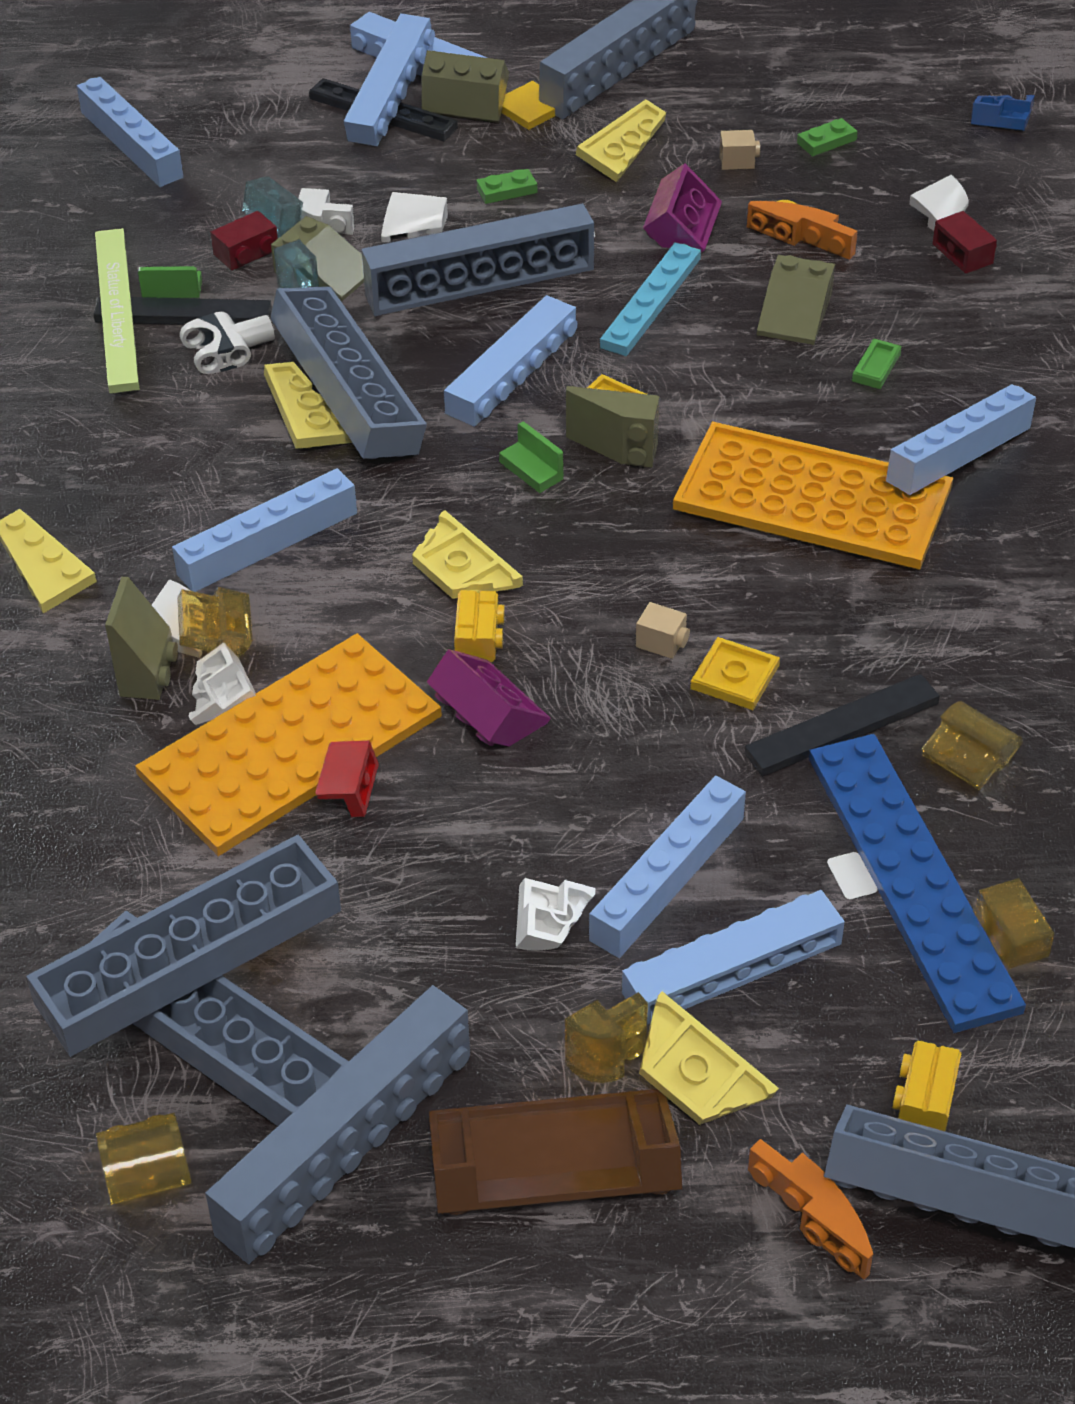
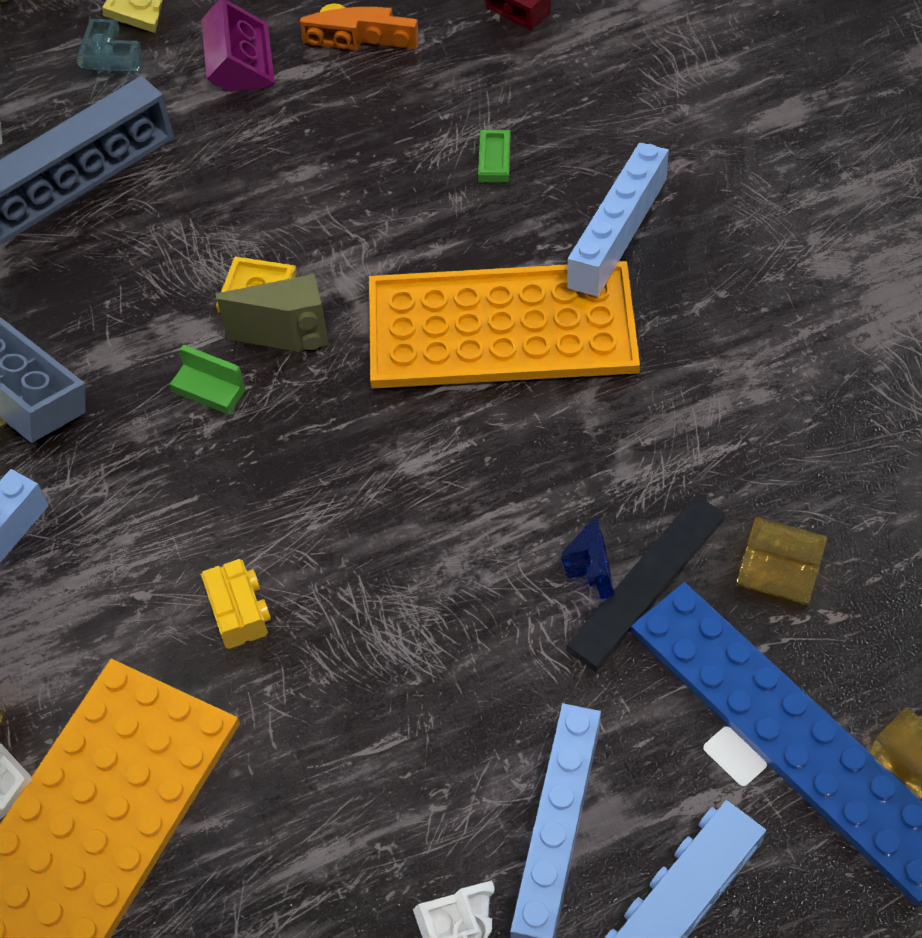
camera: 20 degrees left, 10 degrees up
red panel [315,740,379,817] -> none
light yellow wing [412,511,523,599] -> none
magenta slope [427,649,551,746] -> none
light blue brick [444,295,577,427] -> none
bright green plate [476,169,537,204] -> none
medium azure plate [600,242,701,356] -> none
tan brick [636,602,690,659] -> none
yellow tile [690,637,780,710] -> none
olive slope [757,255,835,345] -> none
none -> clear light blue brick [77,19,142,71]
none -> clear blue slope [561,519,615,600]

